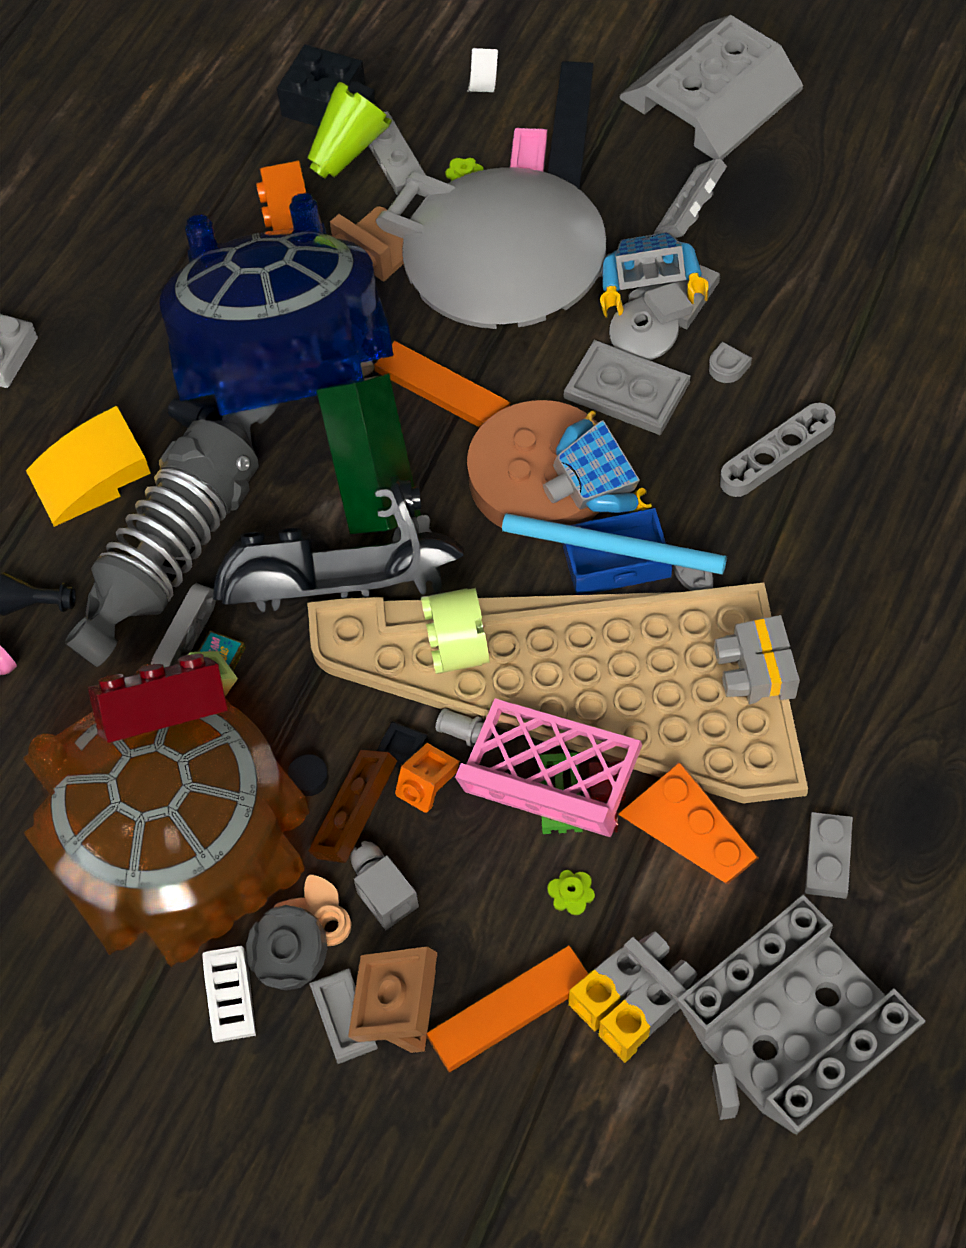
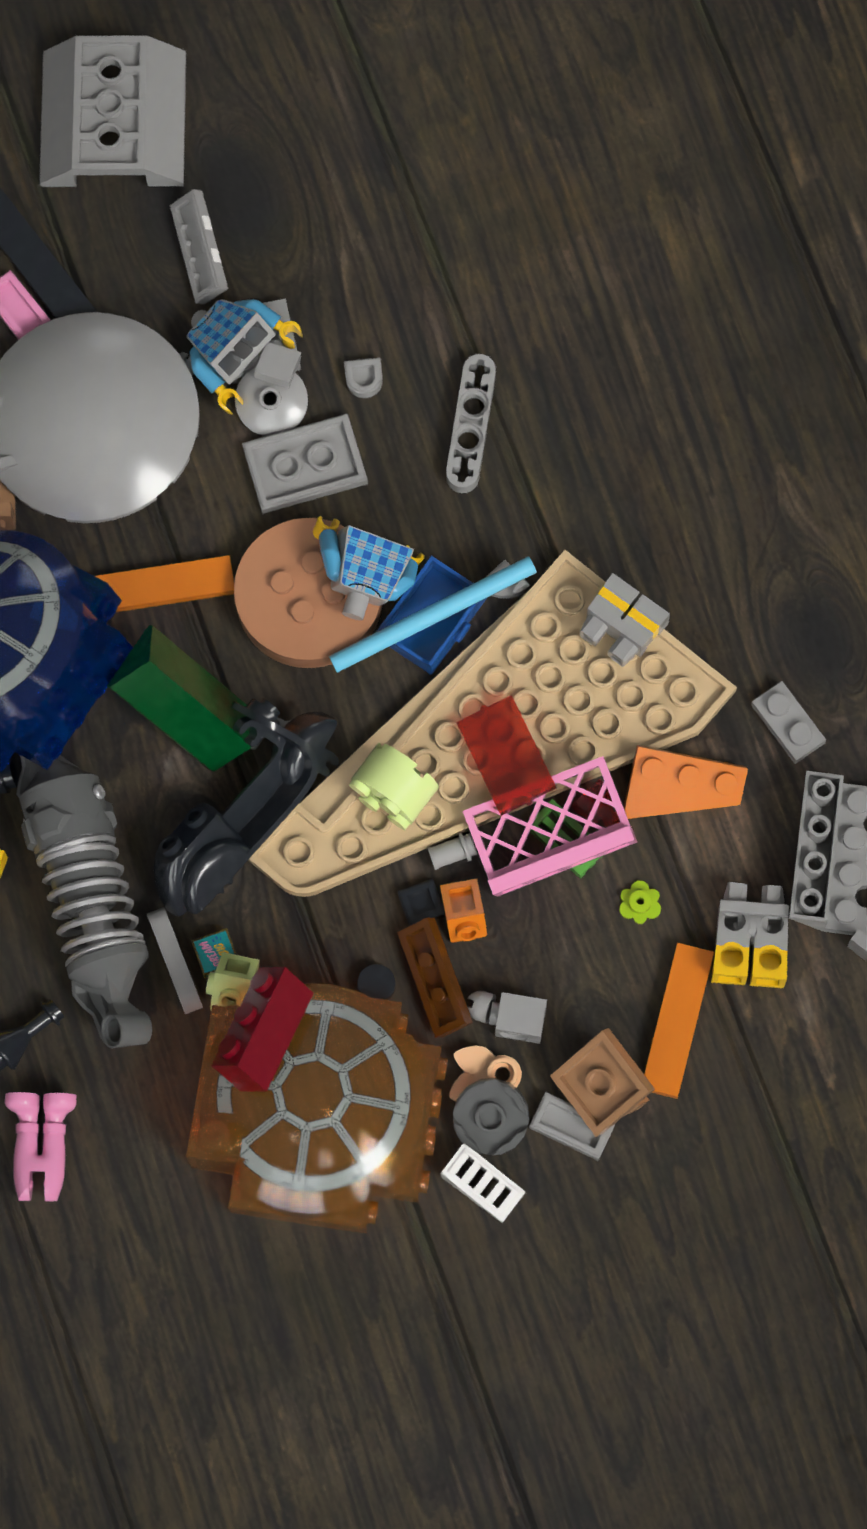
camera: 45 degrees left, 15 degrees up
none -> clear red piece [456,695,557,816]

